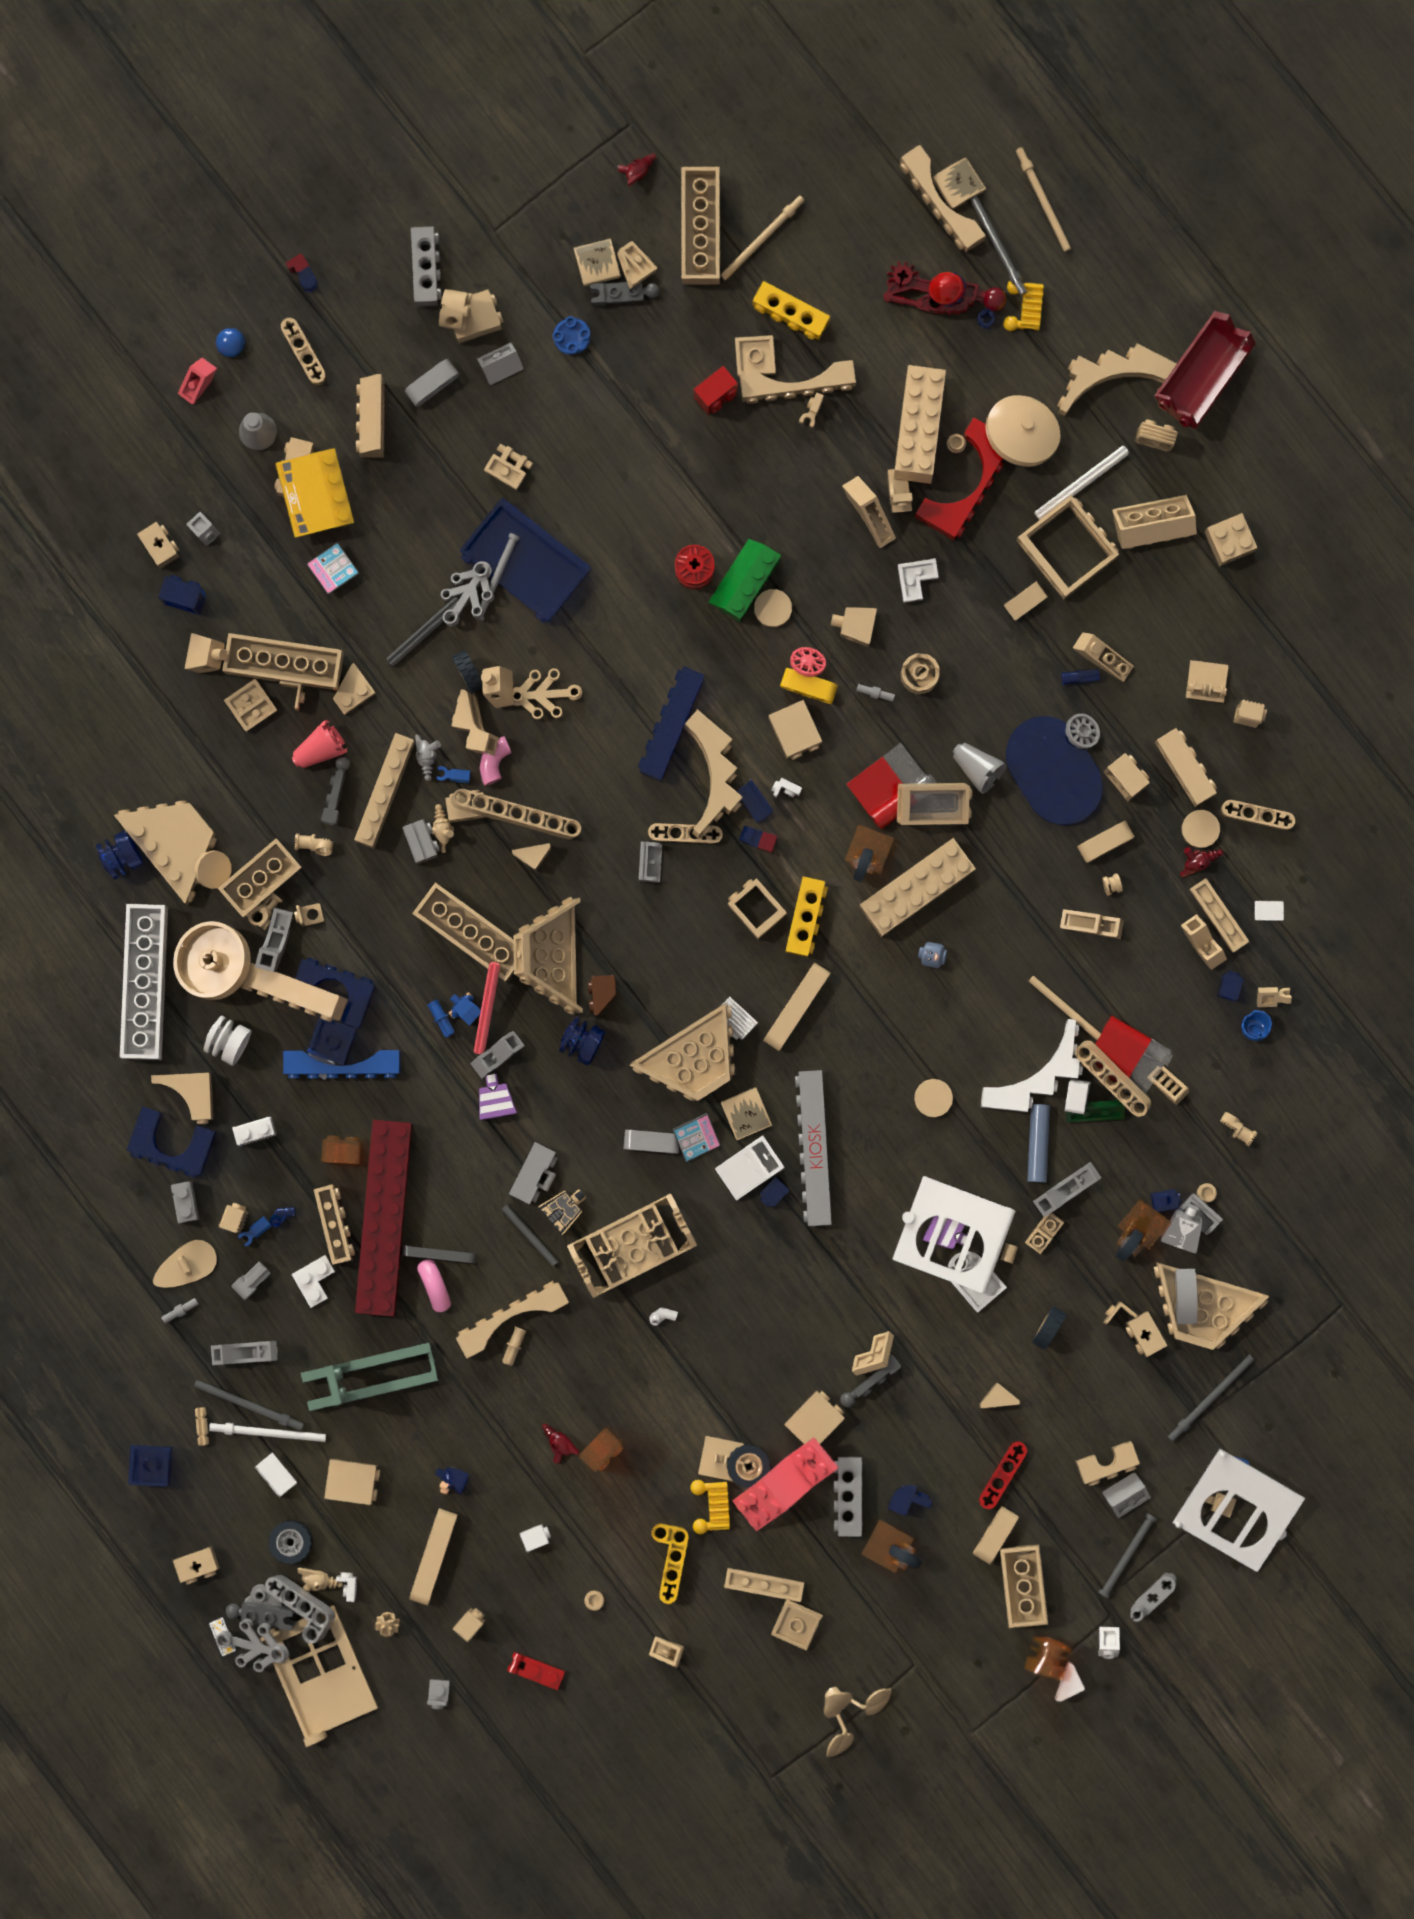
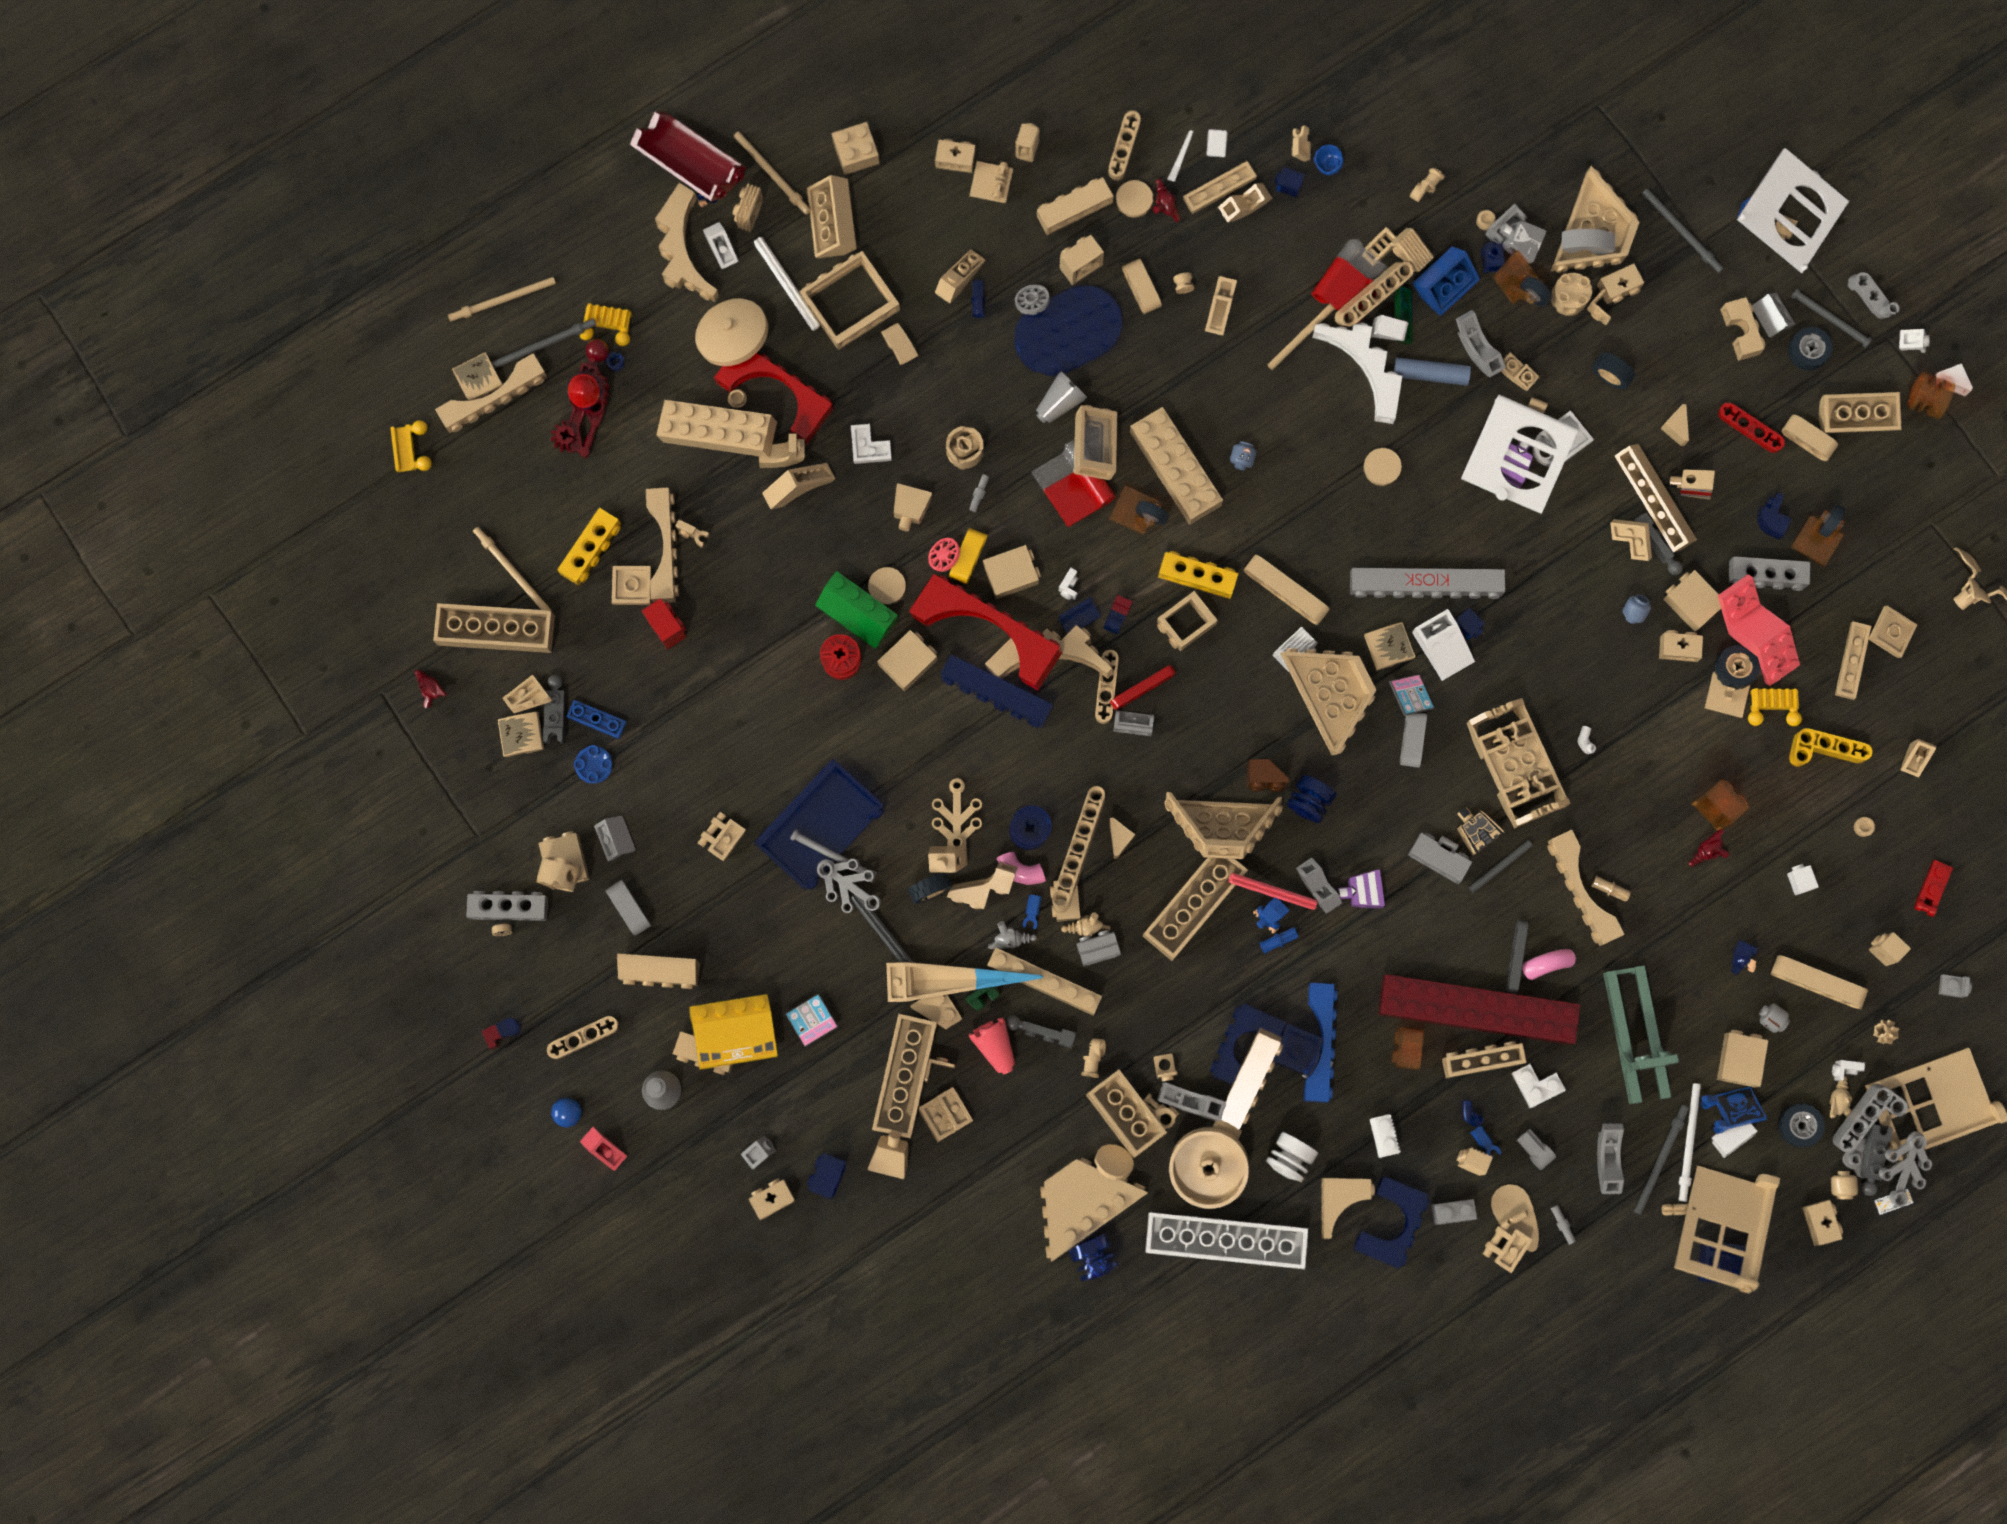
camera: 85 degrees left, 5 degrees down
none -> yellow gear [391,420,432,473]
none -> tan tile [492,924,512,936]
none -> blue tile [566,700,627,739]
none -> white slope [703,222,738,269]
none -> tan bar [734,131,811,215]
none -> tan brick [877,630,938,692]
none -> tan plate [886,962,1044,1002]
none -> red arch [909,574,1063,691]
none -> tan brick [935,139,976,173]
none -> dark green hips [965,986,1000,1011]
none -> clear blue wheel [1009,806,1052,850]
none -> red beam [1110,665,1176,710]
none -> white sticker [1168,130,1193,182]
none -> tan brick [1390,228,1434,272]
none -> blue slope [1413,247,1480,316]
none -> tan plate [1482,1221,1533,1273]
none -> tan brick [1551,273,1592,316]
none -> tan brick [1615,444,1697,552]
none -> sand blue head [1623,594,1651,624]
none -> tan brick [1659,630,1703,662]
none -> tan torso [1669,470,1715,499]
none -> tan door [1674,1165,1780,1293]
none -> flag [1700,1087,1767,1134]
none -> light grey head [1759,1004,1790,1033]
none -> black wheel [1788,327,1833,371]
none -> tan head [1831,1171,1858,1199]

